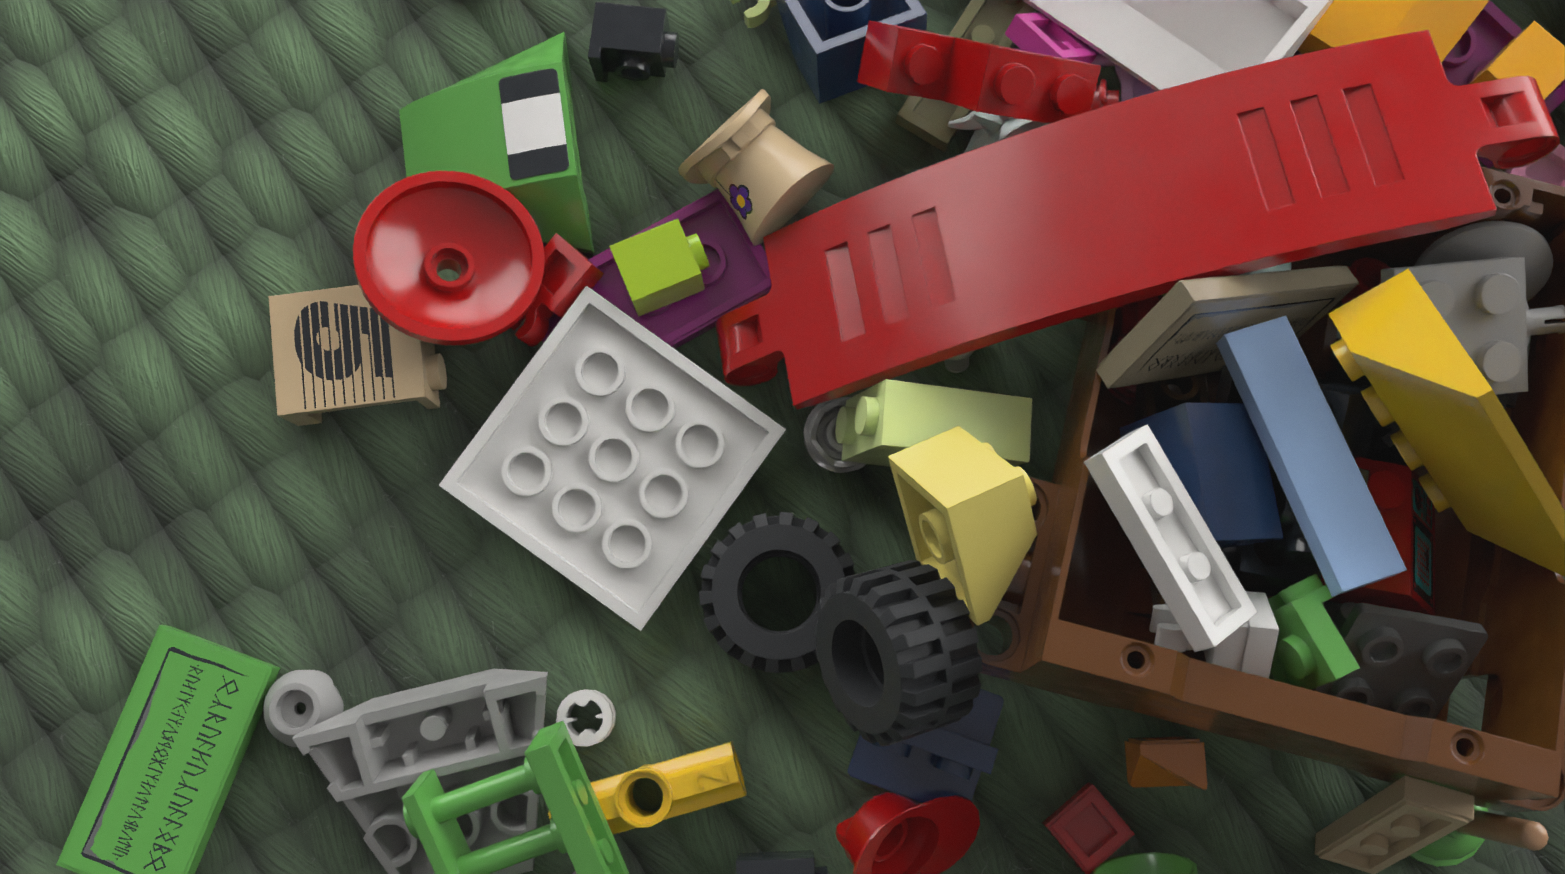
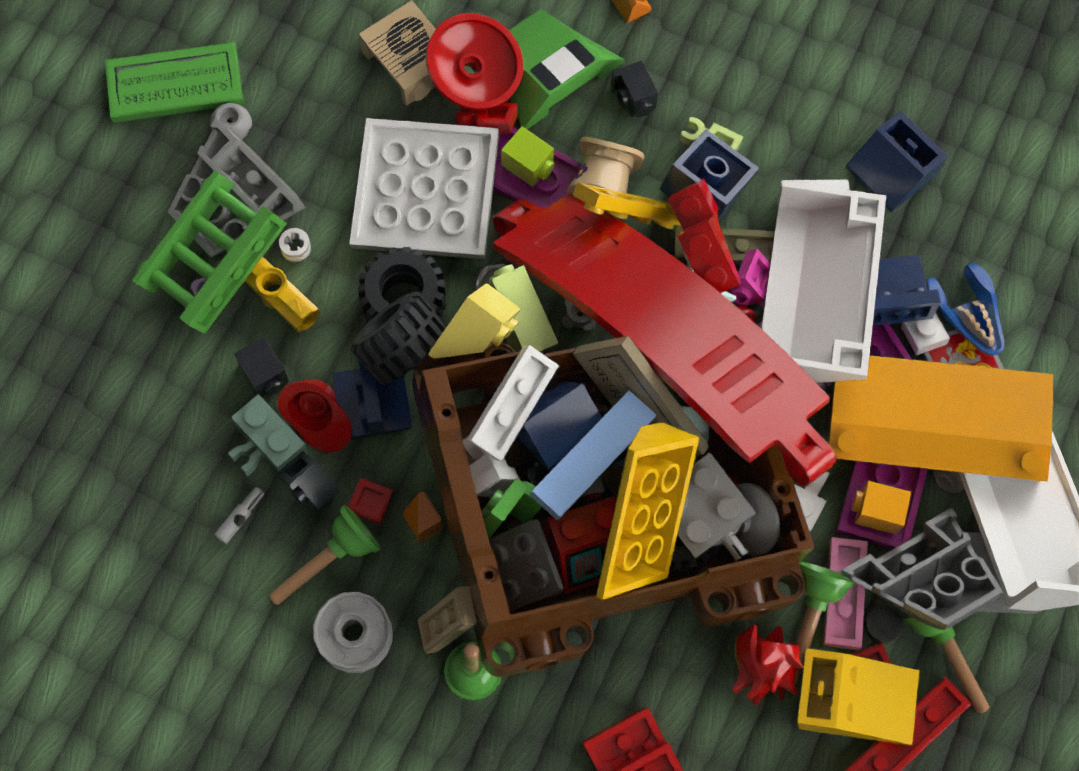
camera: 55 degrees right, 10 degrees down
none -> yellow plate [573,182,681,229]

